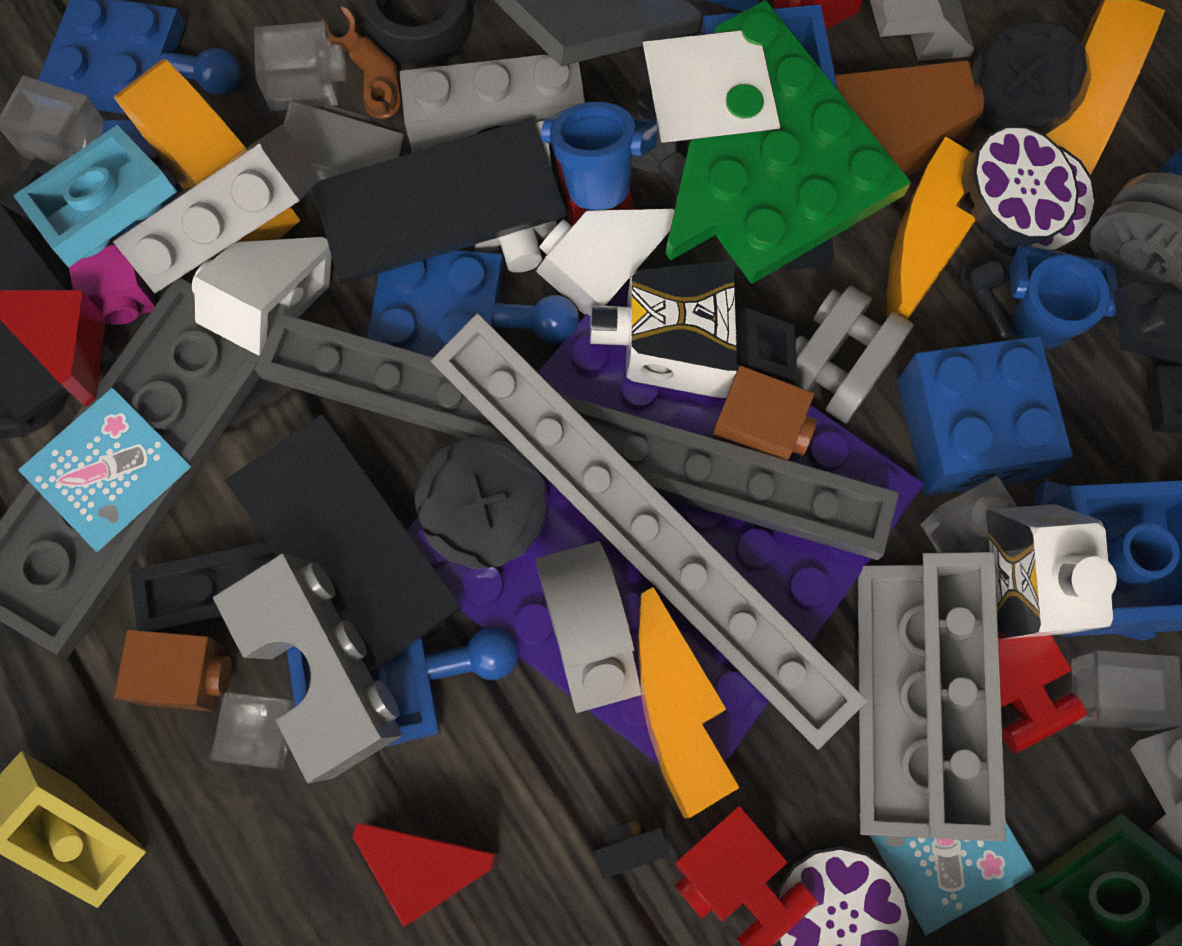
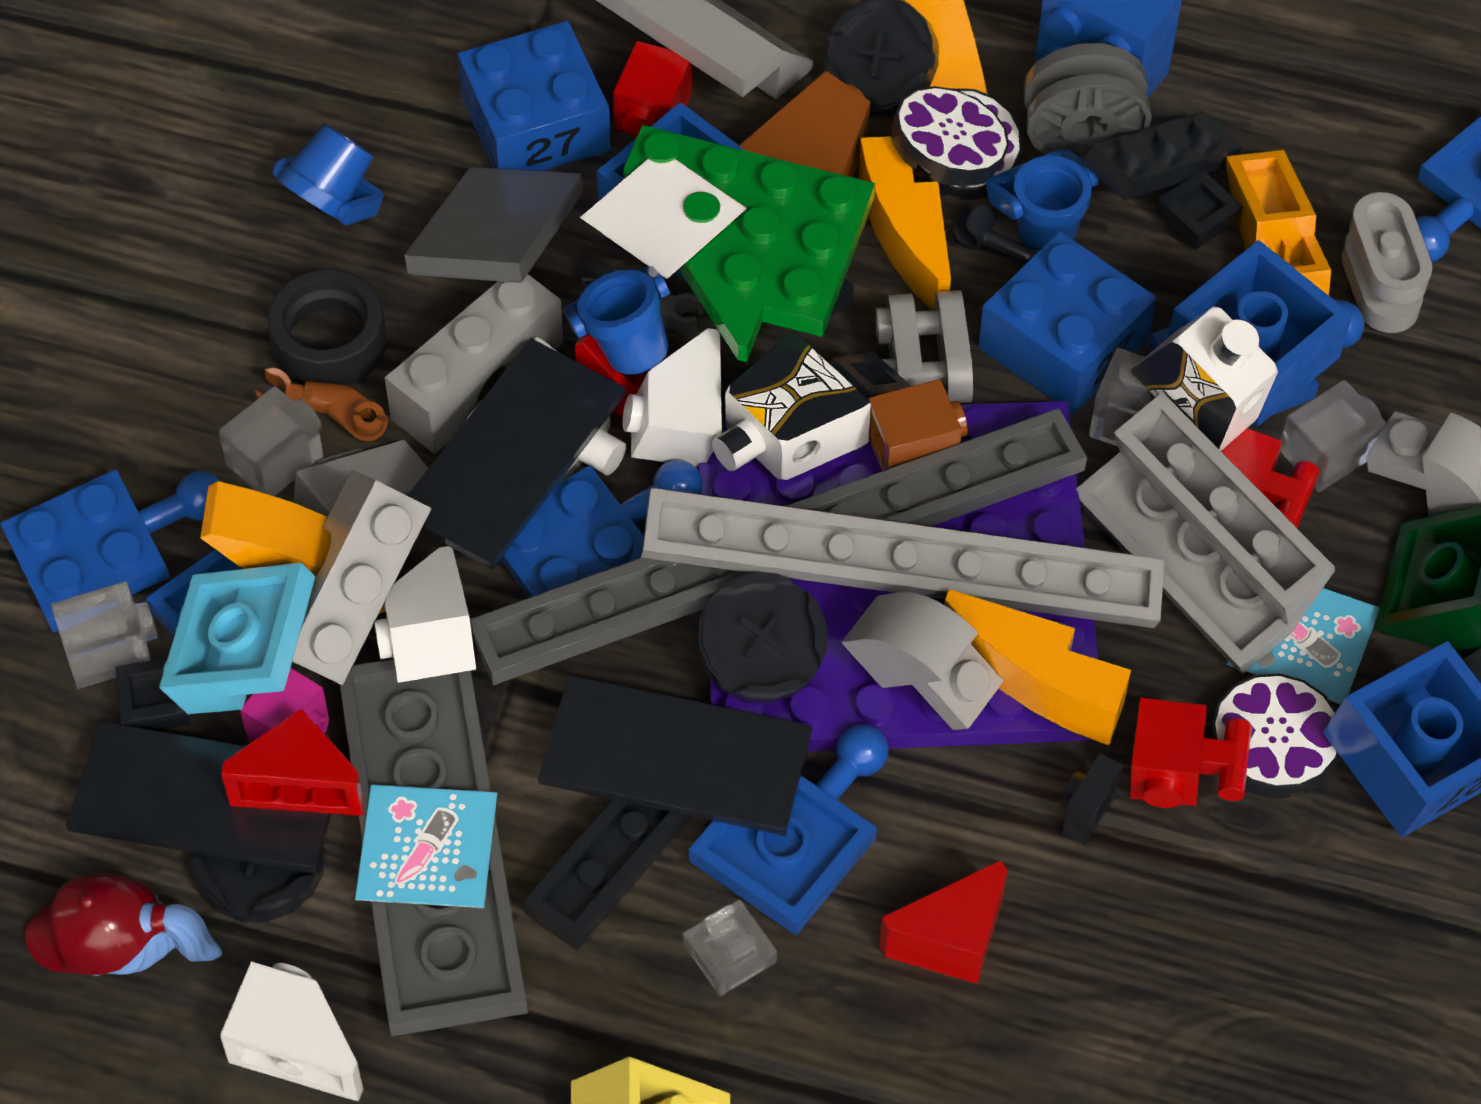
camera: 40 degrees left, 15 degrees down
dark orange brick [114,630,232,712] -> none
light grey arch [213,553,403,783] -> none

